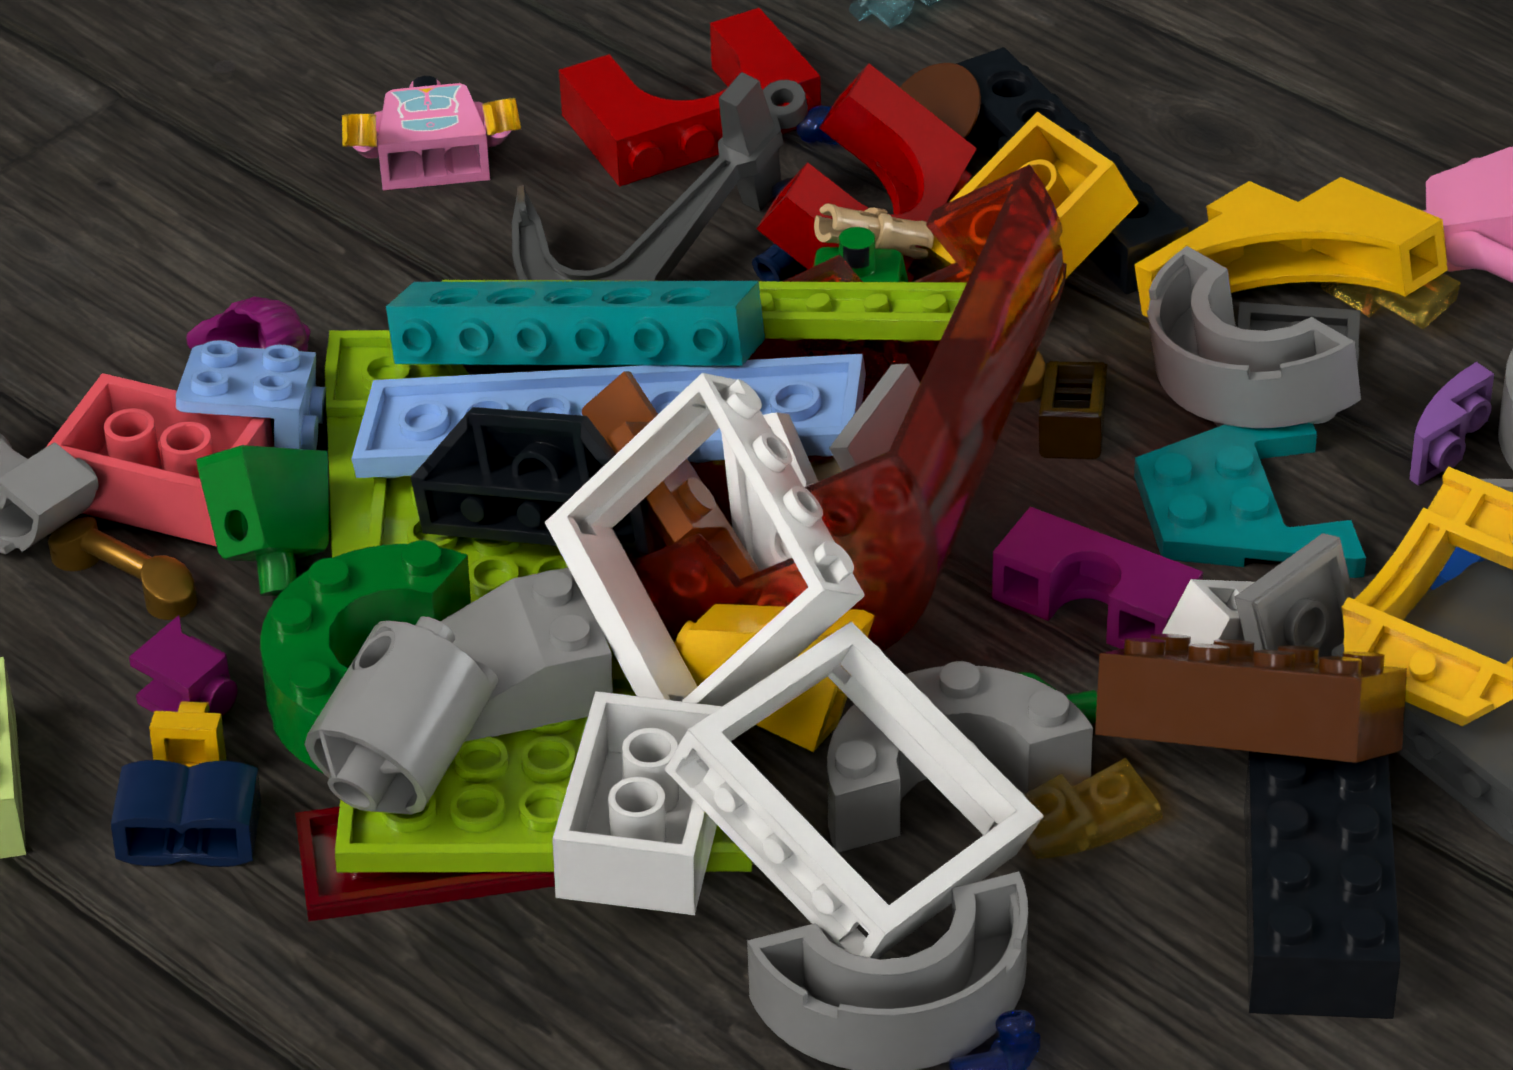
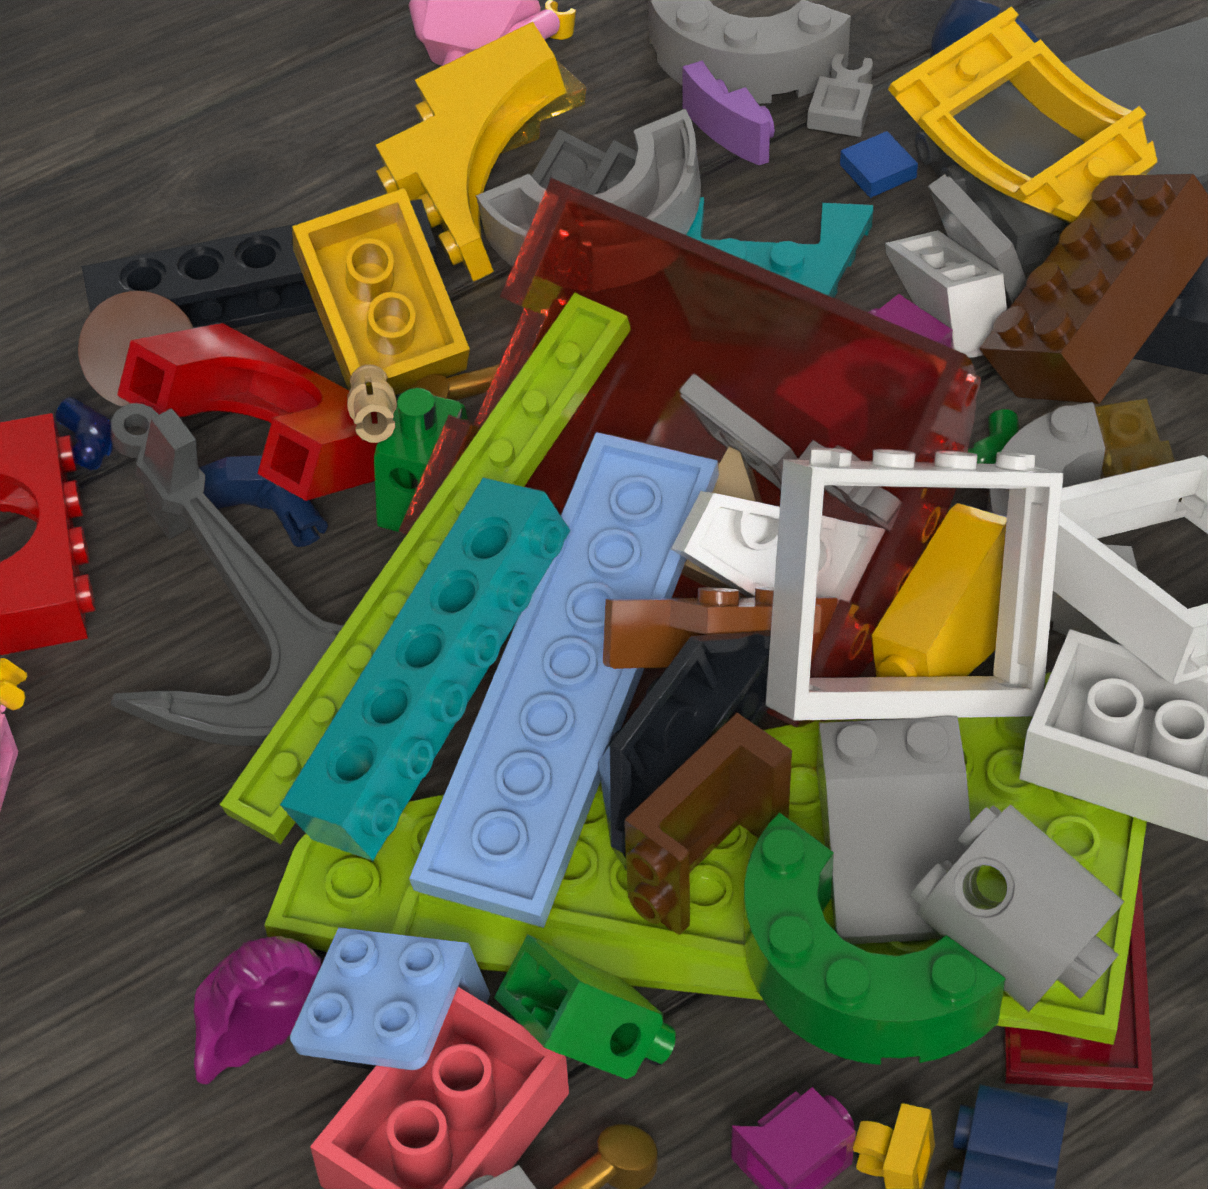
camera: 75 degrees left, 10 degrees up
none -> reddish brown panel [625,713,792,935]

